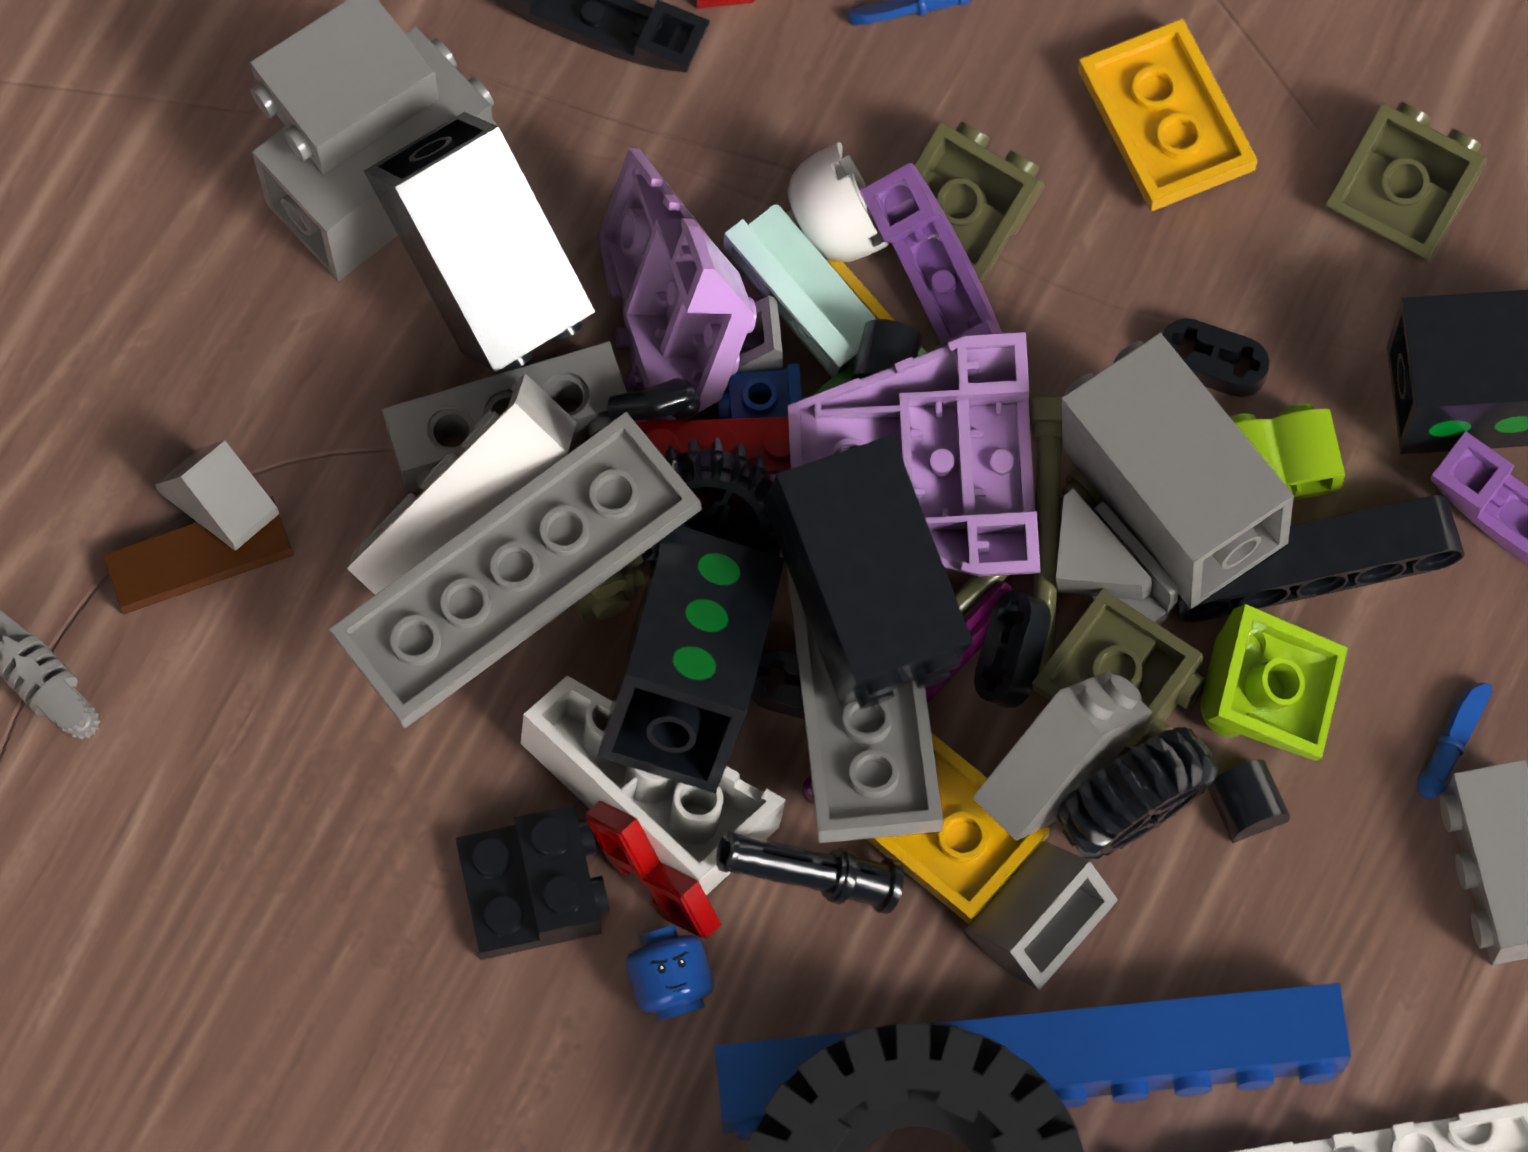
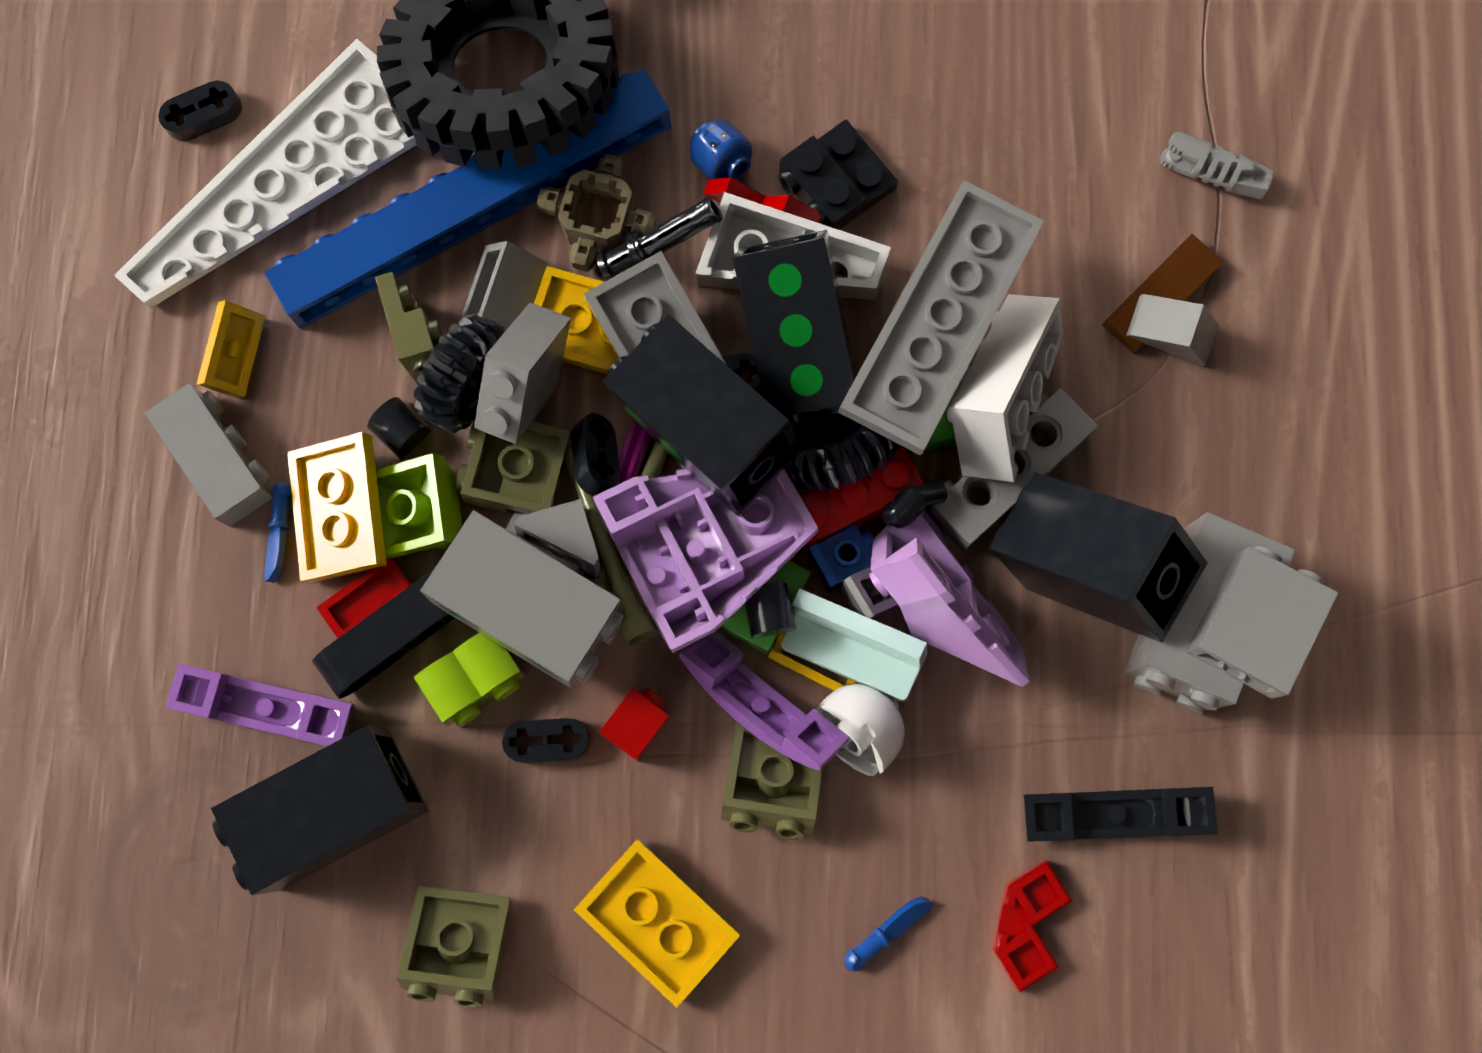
camera: 155 degrees right, 10 degrees up
none -> yellow plate [196,300,266,398]
none -> plate [287,432,387,583]
none -> red tile [316,557,412,638]
none -> olive plate [375,272,446,385]
none -> dark tan piece [536,154,657,272]
none -> red brick [599,688,671,762]

